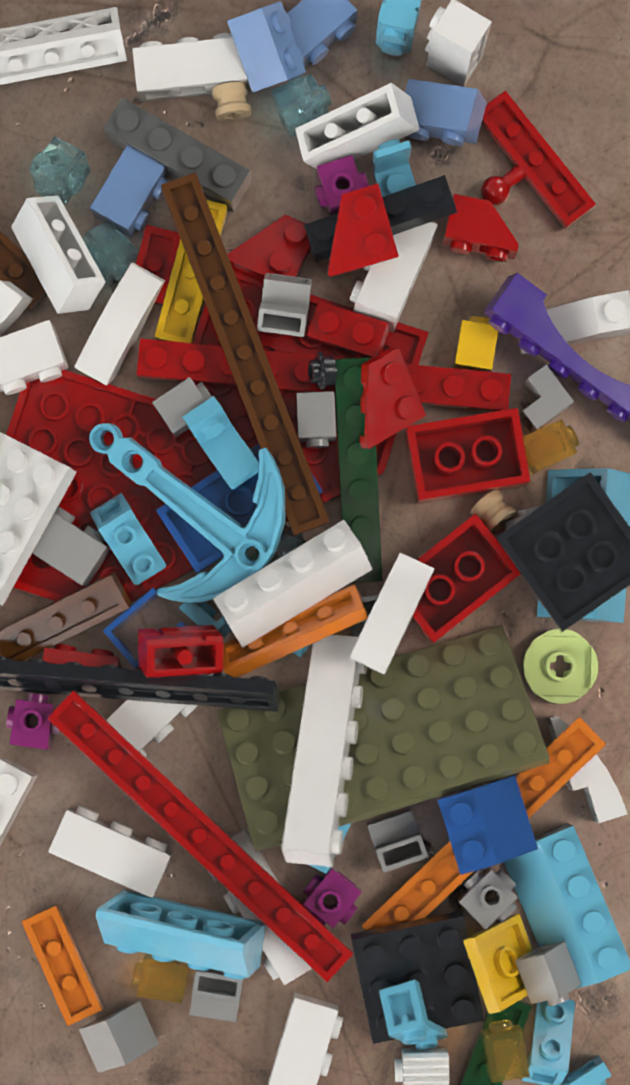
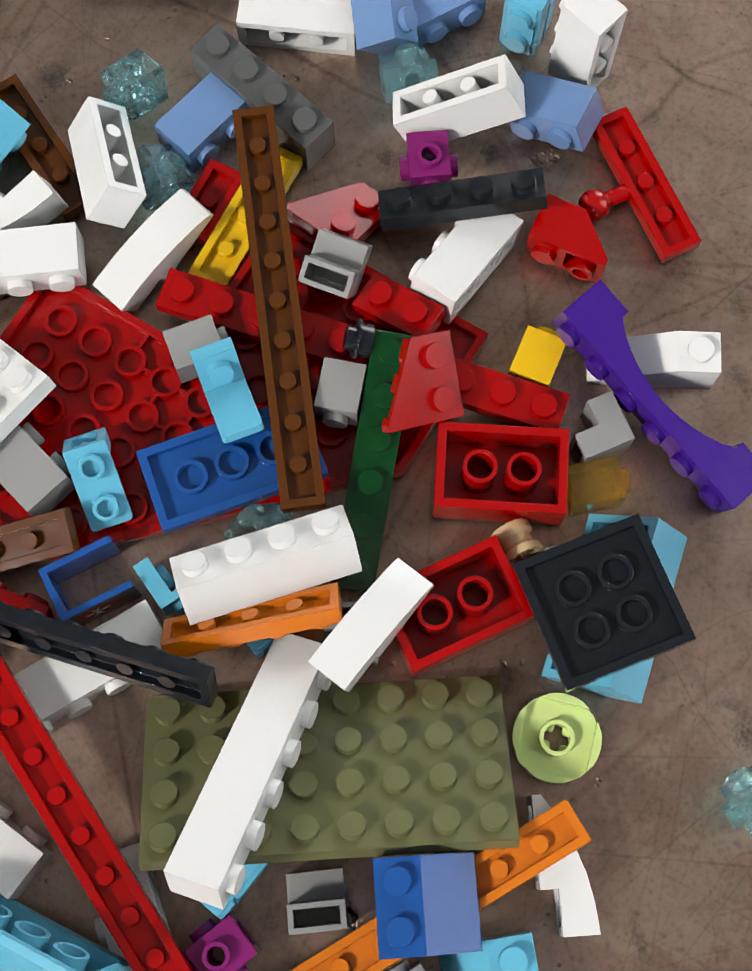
camera: 15 degrees right, 10 degrees down
medium azure piece [89,423,285,603] -> none
red brick [138,625,223,678] -> none
tan wheel [212,82,252,122] -> none
red wing [328,183,399,277] -> none
medium azure bracket [371,139,416,197] -> none

